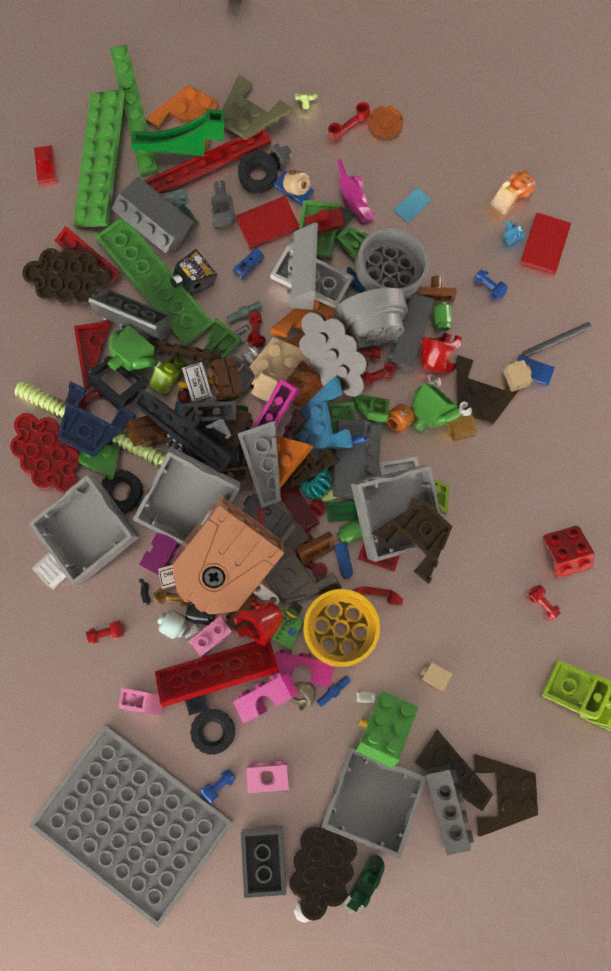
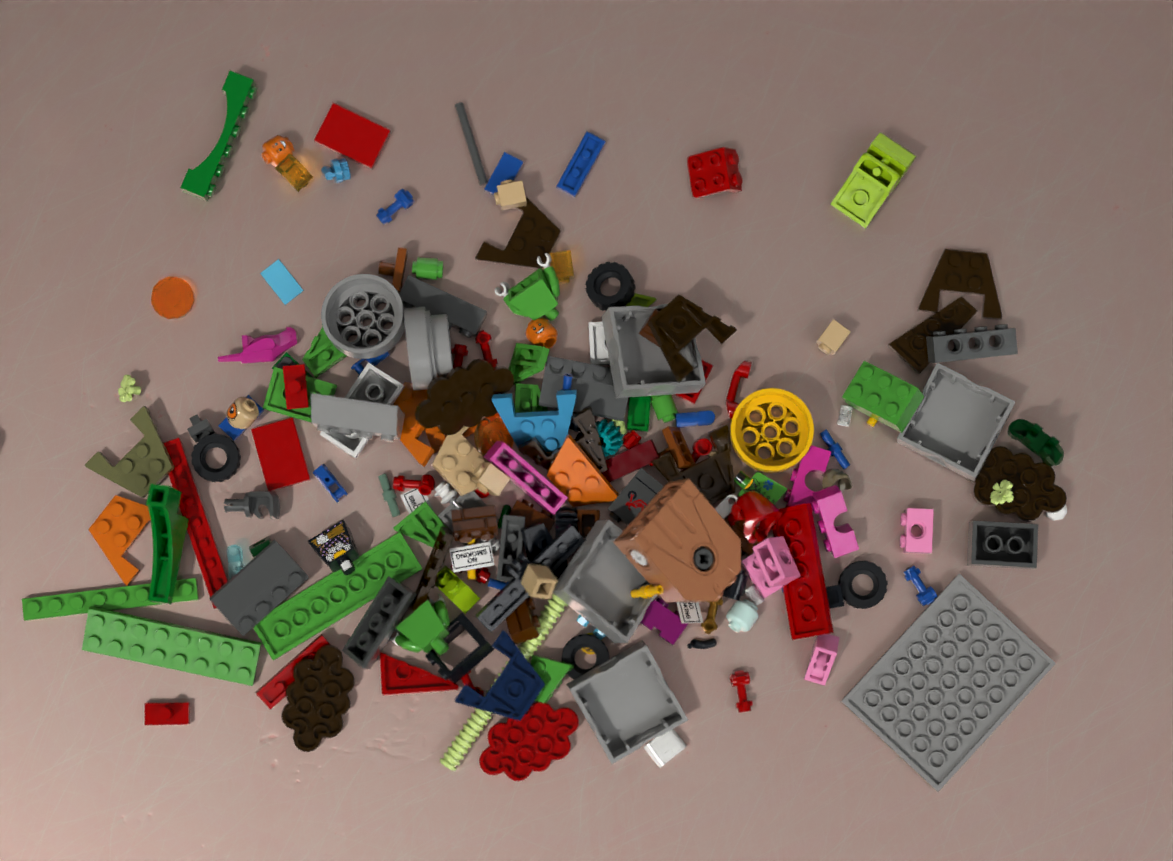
camera: 90 degrees left, 5 degrees up
light grey wing [237,421,281,508] -> none
red bar [328,102,370,139] -> none
red piece [421,333,462,374] -> none
red bar [527,585,561,620] -> none
none -> green arch [180,71,257,201]
none -> tan brick [521,564,558,599]
none -> blue tile [556,131,606,198]
none -> black tyre [585,262,636,311]
none -> yellow bar [631,585,664,599]
none -> bright pink brick [753,536,801,587]
none -> yellowish green plant [990,480,1014,505]

